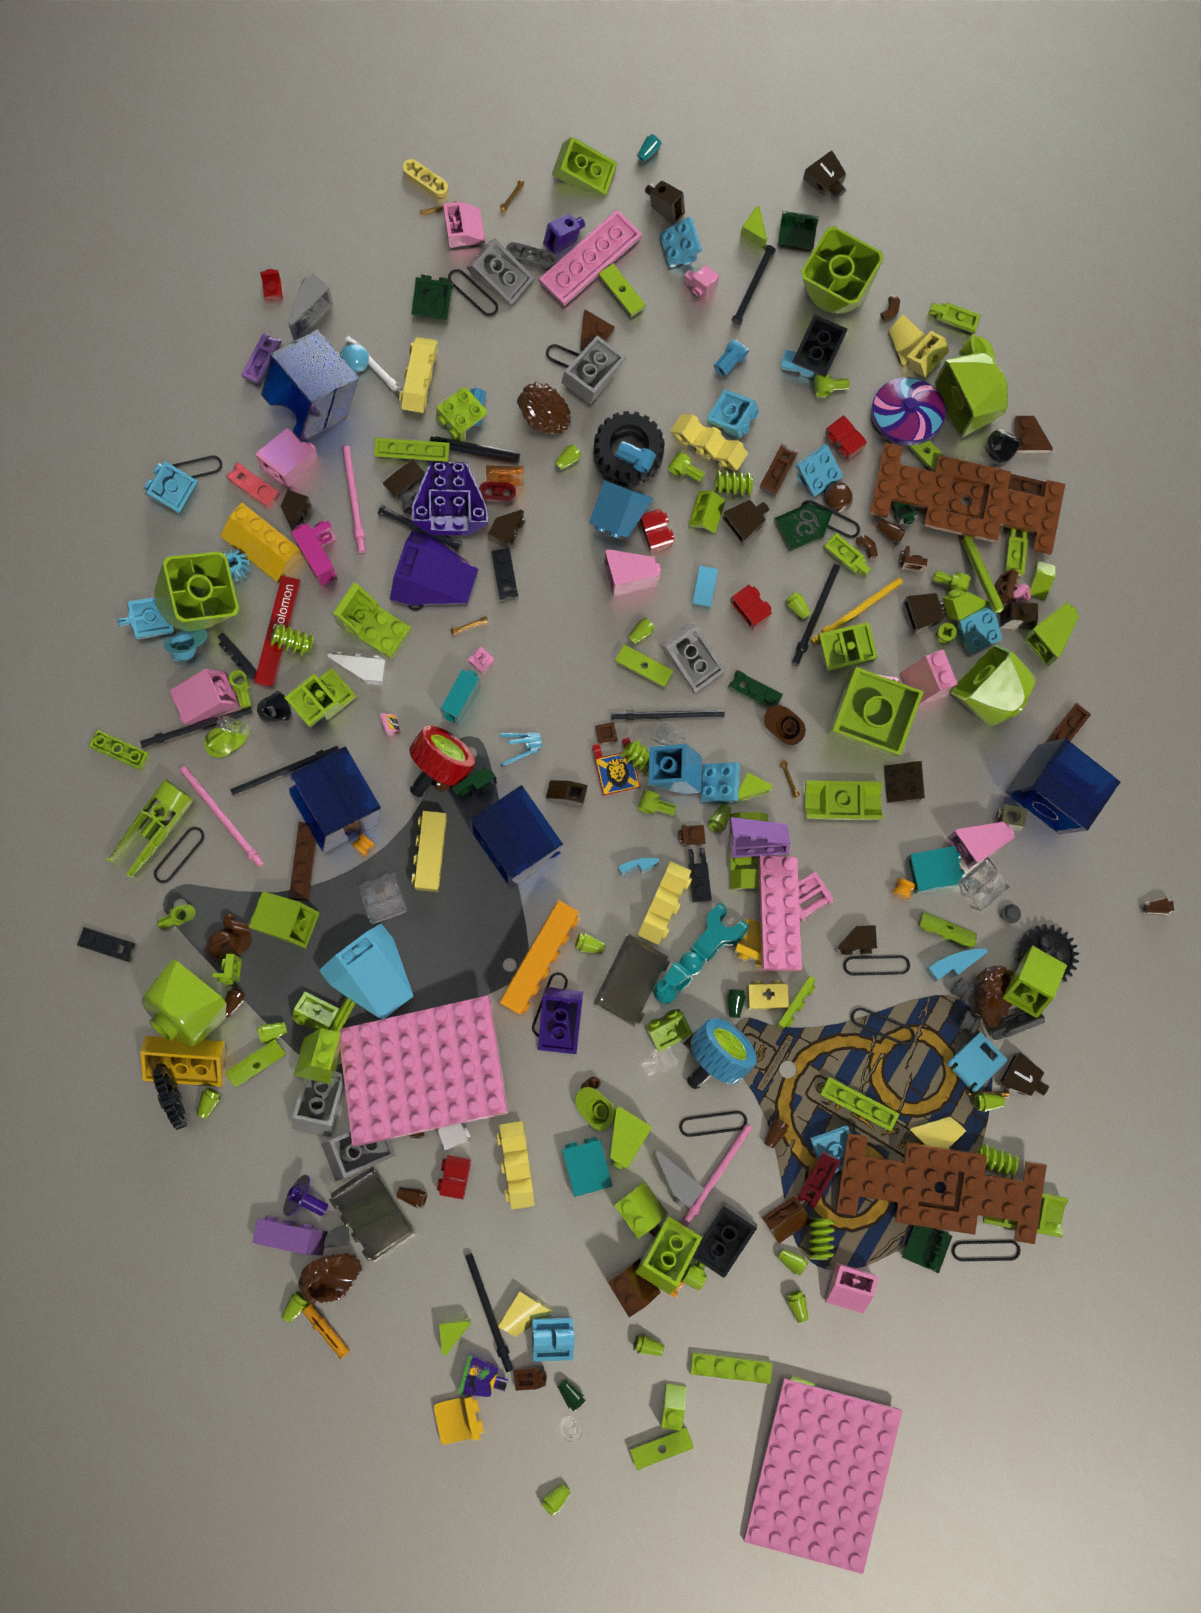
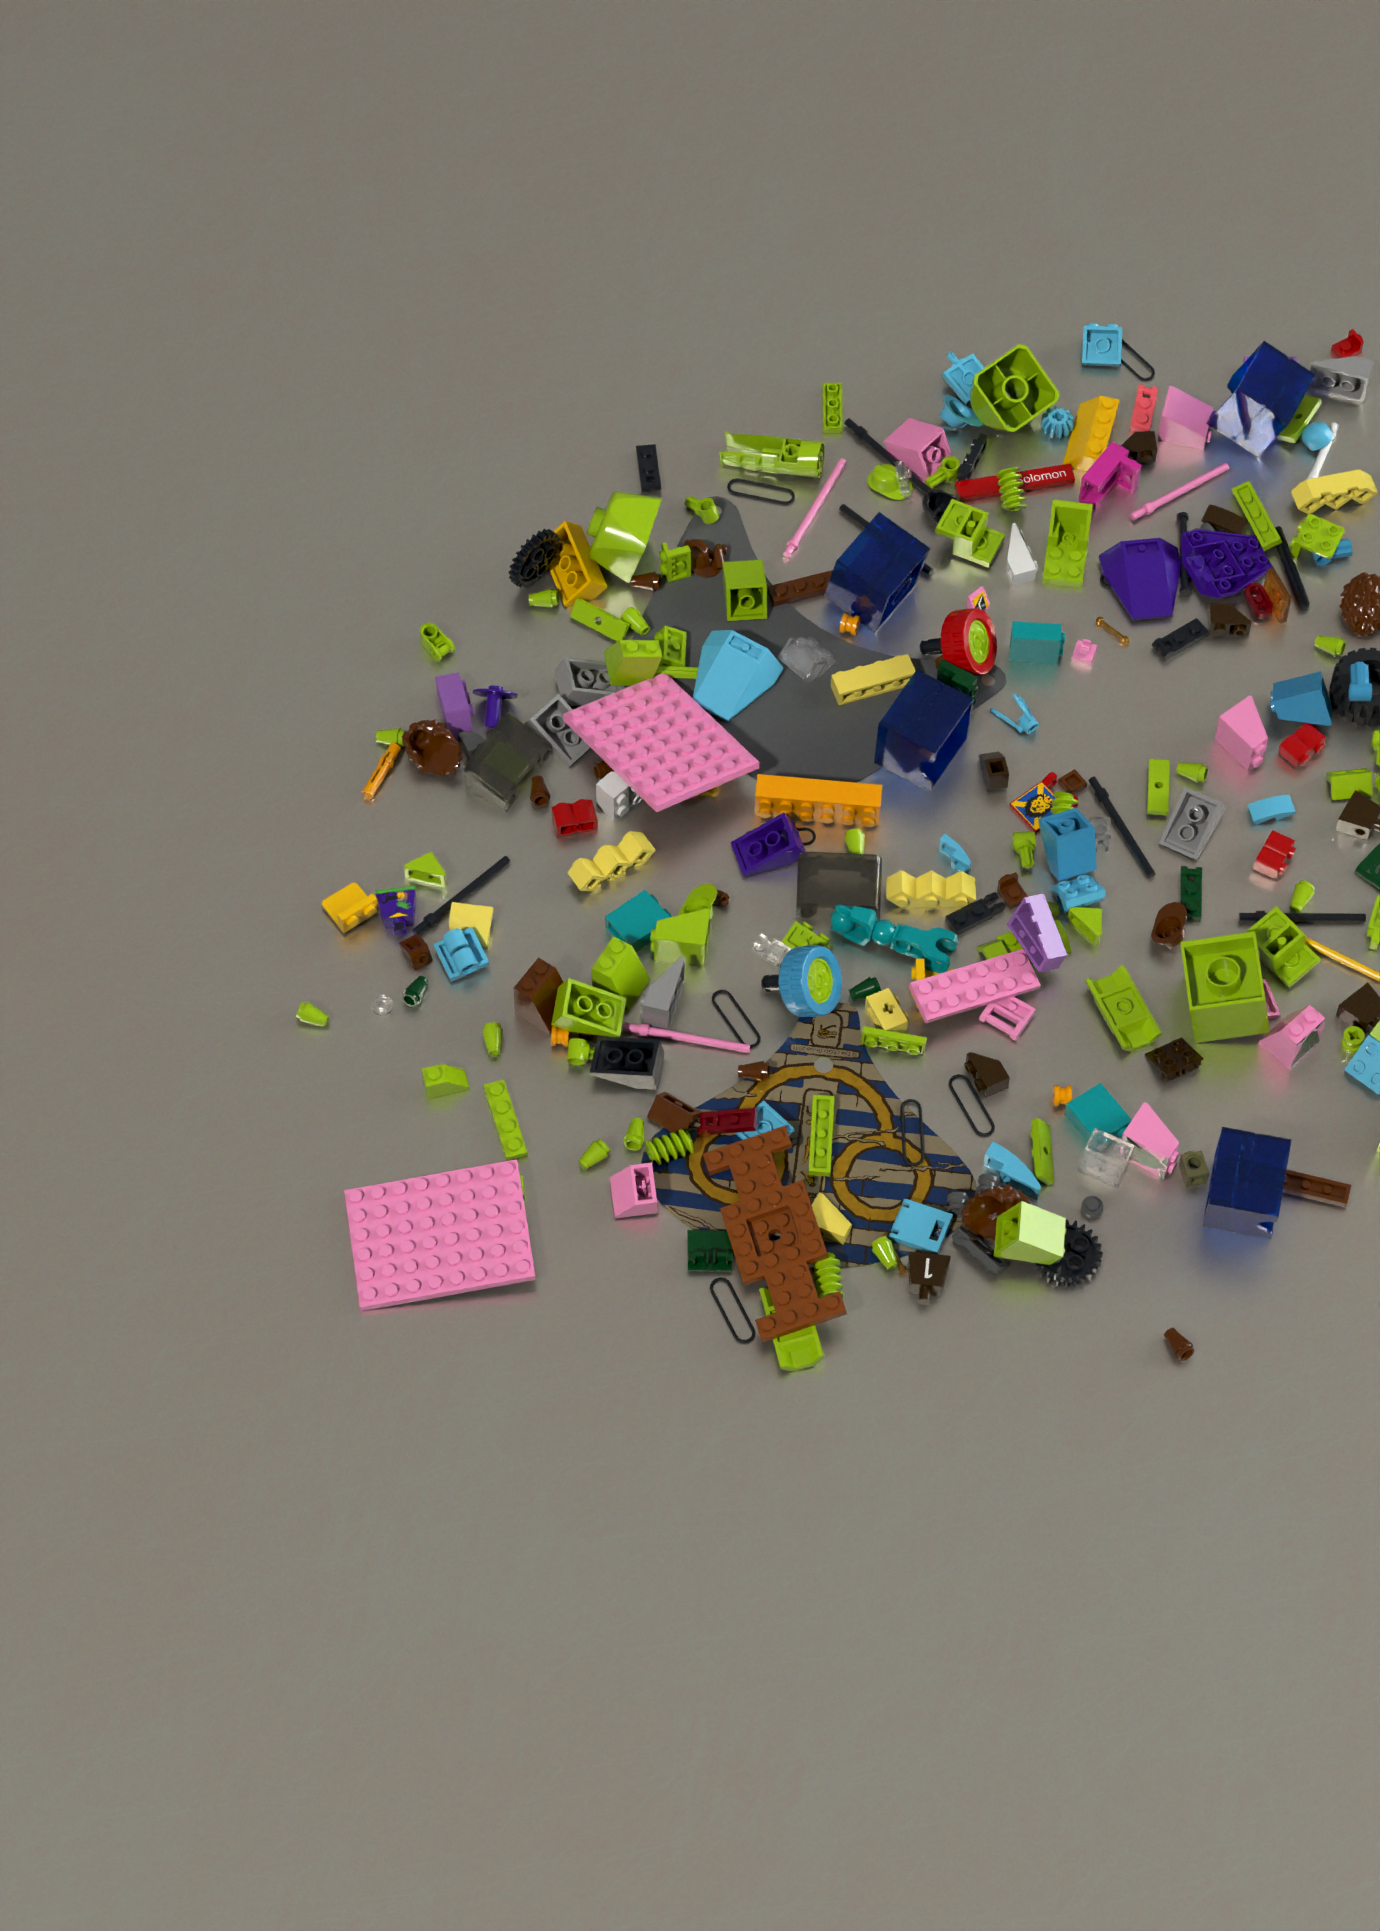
camera: 75 degrees right, 20 degrees down
lime tile [630,1427,694,1470] -> none
pearl gold hinge [780,761,800,798] -> none
lime piece [951,644,1036,726] -> none
none -> lime piece [420,623,455,662]

